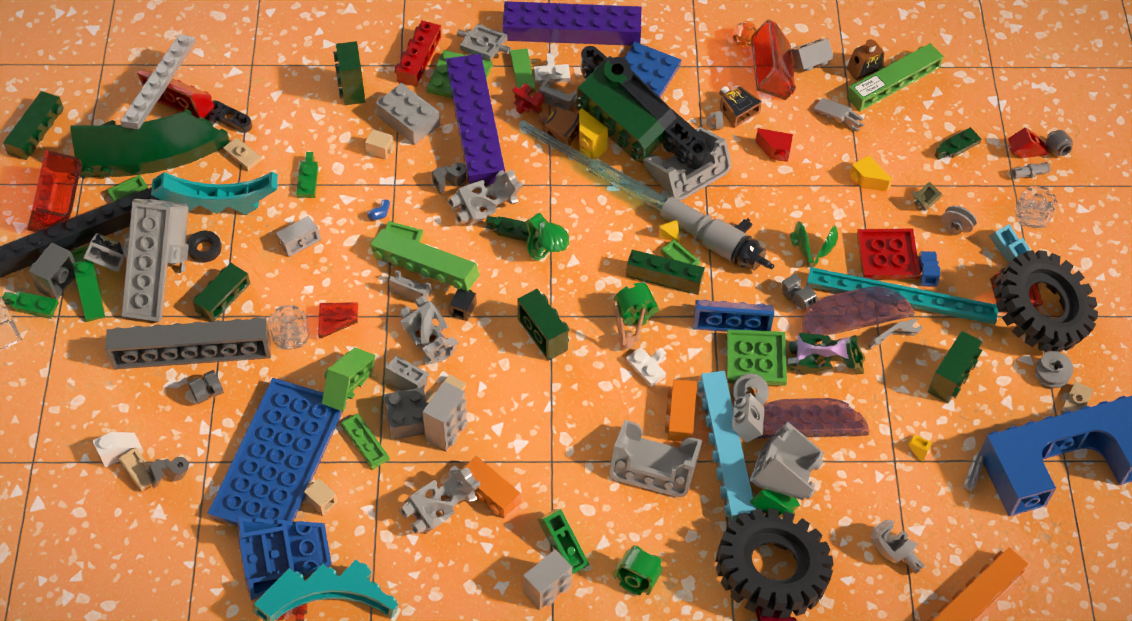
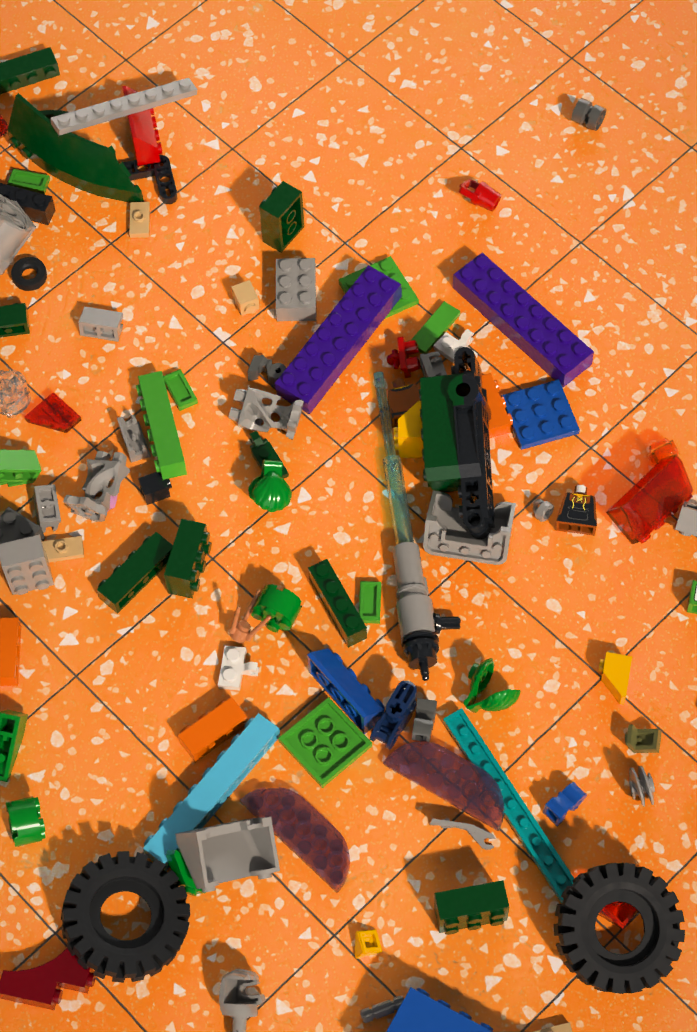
camera: 50 degrees right, 5 degrees up
teal arch [151,172,278,215] -> none
green hinge [296,152,319,198] -> none
blue arm [367,199,390,220] -> none
red brick [395,20,442,87] -> none
light grey plate [456,24,511,61] -> none
light grey windscreen [609,420,702,497] -> none
yellow slope [658,220,680,241] -> none
light grey brick [732,393,764,443] -> none
light grey piece [733,373,769,405] -> none
red slope [755,128,793,162] -> none
dark green hips [788,333,865,375] -> none
light grey arm [812,98,865,132] -> none
red plate [857,228,921,279] -> none
medium azure slope [989,224,1030,263] -> none
light grey piece [1035,351,1073,388] -> none
none -> dark green brick [97,532,173,614]
none -> dark blue piece [370,681,417,750]

